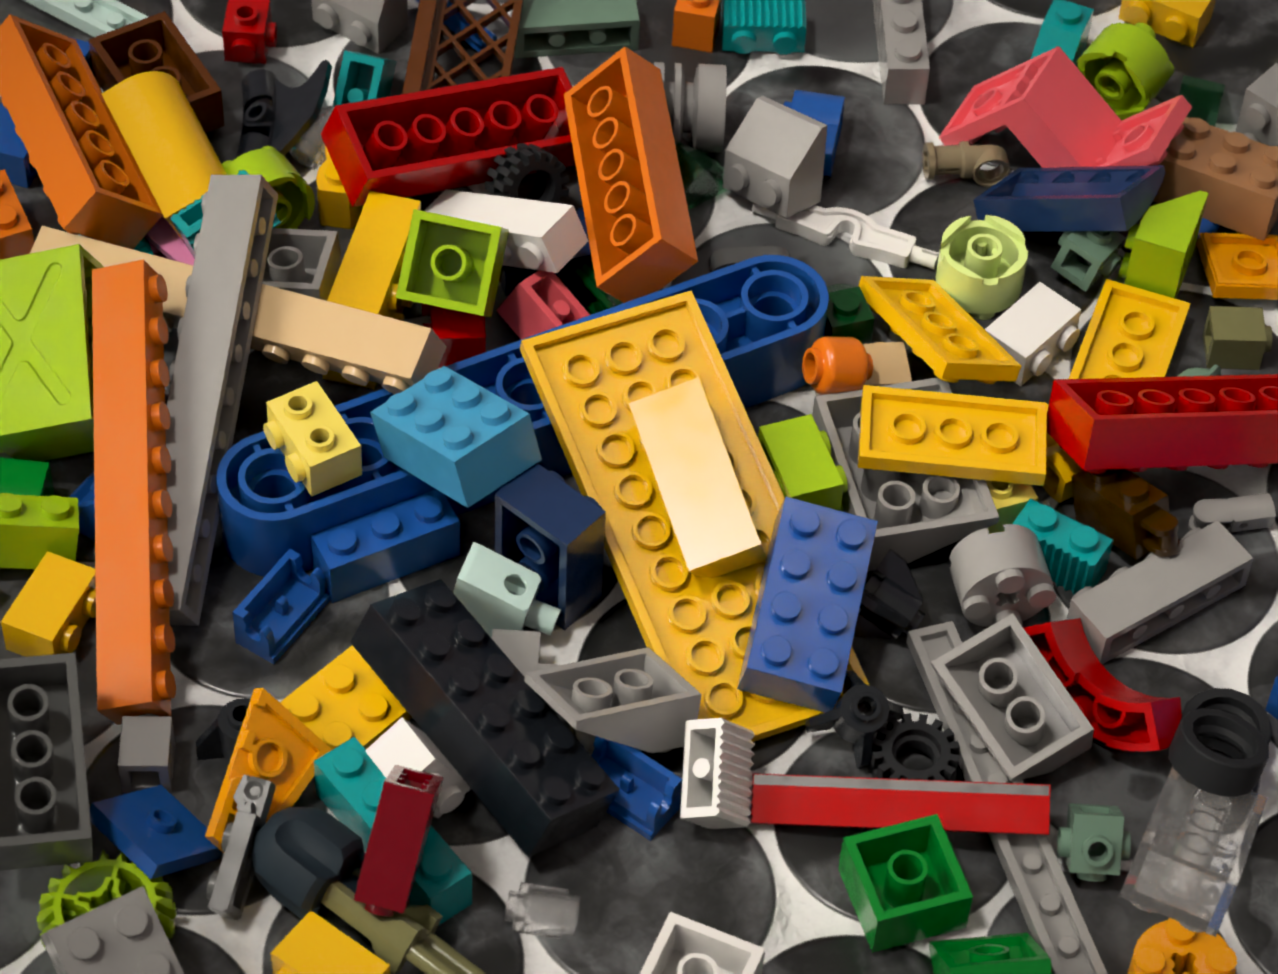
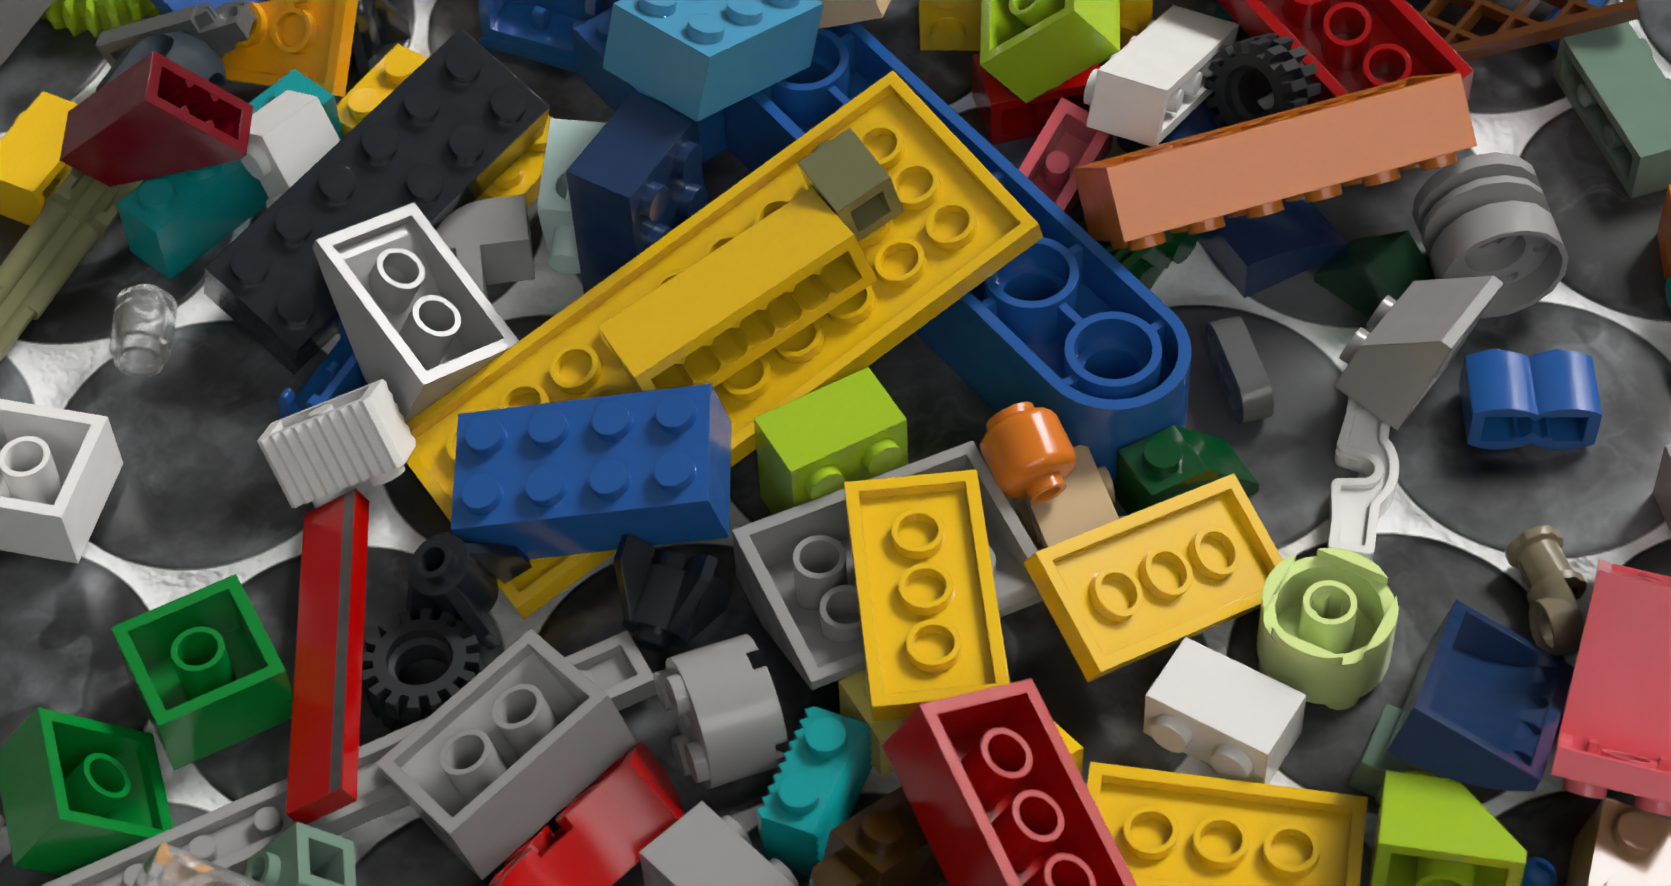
camera: 85 degrees right, 0 degrees up
none -> olive brick [797,128,904,242]

